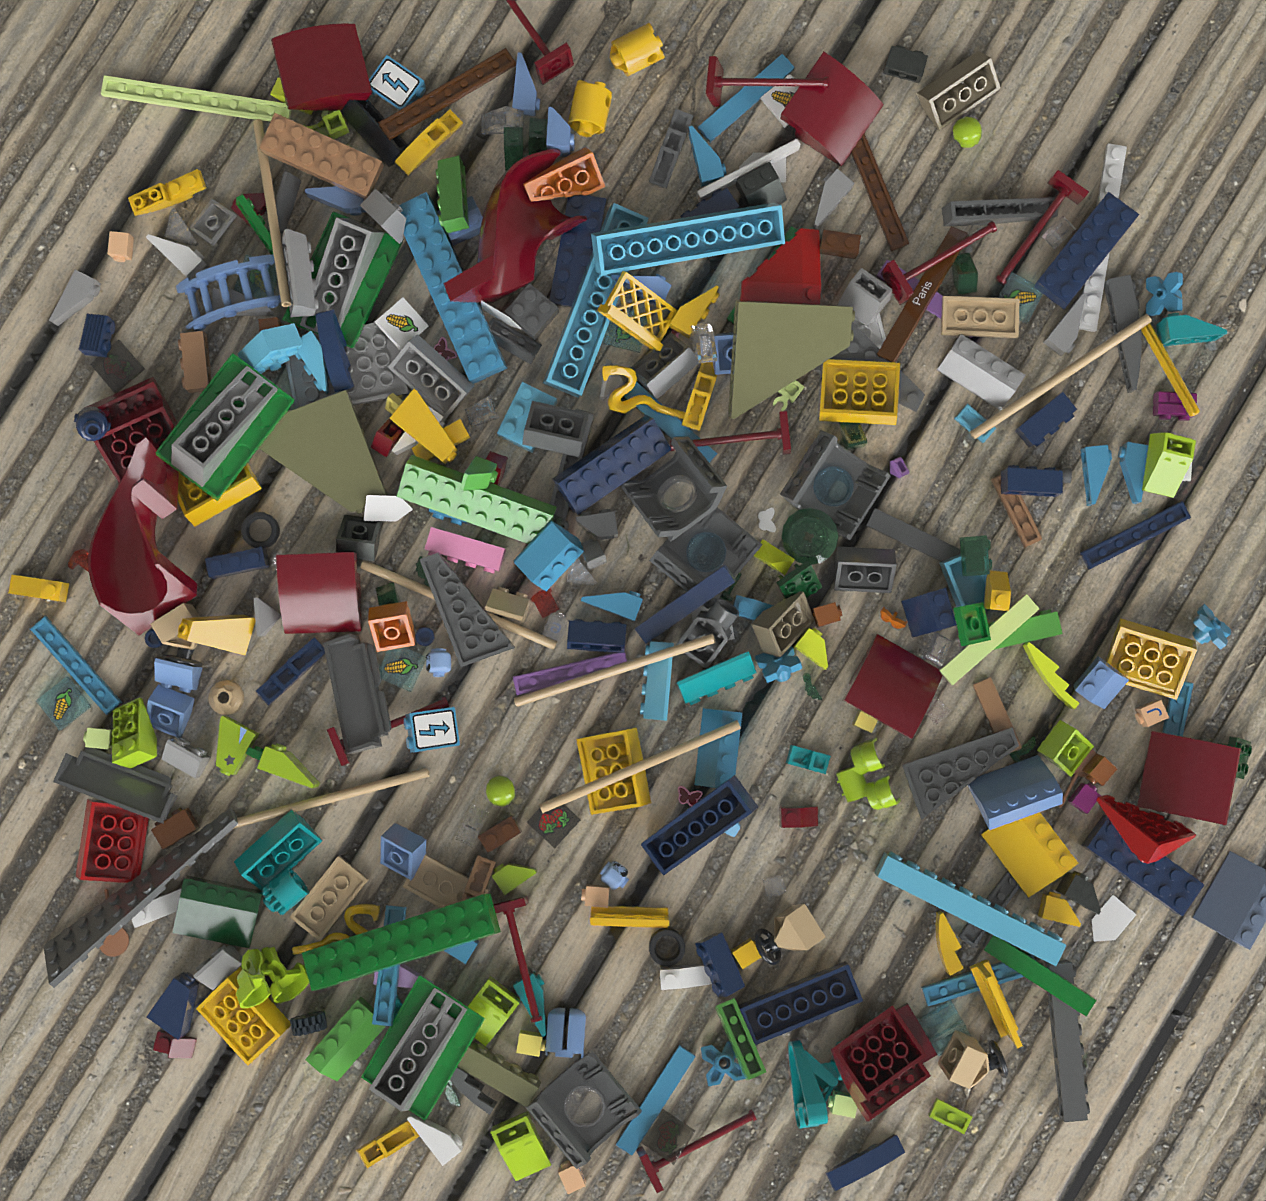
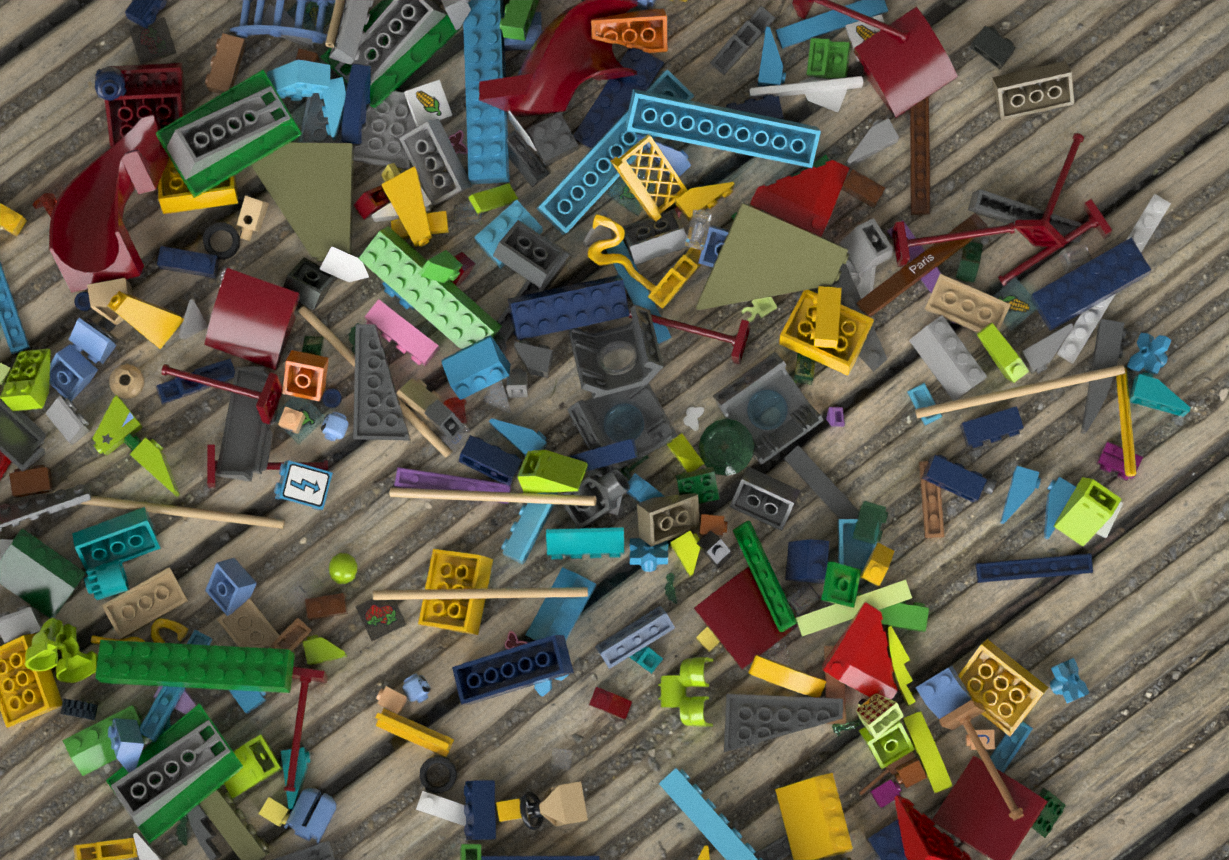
camera: 30 degrees right, 5 degrees down
pearl dark grey slope [736,162,787,207] -> none
orange piece [880,607,907,629] -> none
lime hair [953,116,982,148] -> none
medium blue slope [968,755,1063,830] -> none
none -> medium blue slope [108,718,144,773]
none -> dark red tile [161,364,283,425]
none -> tan torso [237,196,269,241]
none -> light nougat brick [278,406,305,434]
none -> dark grey brick [424,399,464,441]
none -> lime tile [468,183,518,214]
none -> lime slope [517,450,588,494]
none -> sand blue fence [595,606,675,669]
none -> black slope [696,530,732,569]
none -> green tile [732,521,798,632]
none -> yellow slope [748,655,827,698]
none -> bright green slope [806,38,851,79]
none -> yellow brick [811,286,842,348]
none -> red slope [822,602,898,700]
none -> yellowish green torso [856,694,904,739]
none -> neon yellow slope [903,711,953,793]
none -> medium nougat tile [939,700,1024,820]
none -> lime slope [977,322,1029,383]
none -> dark red tile [1014,133,1084,247]

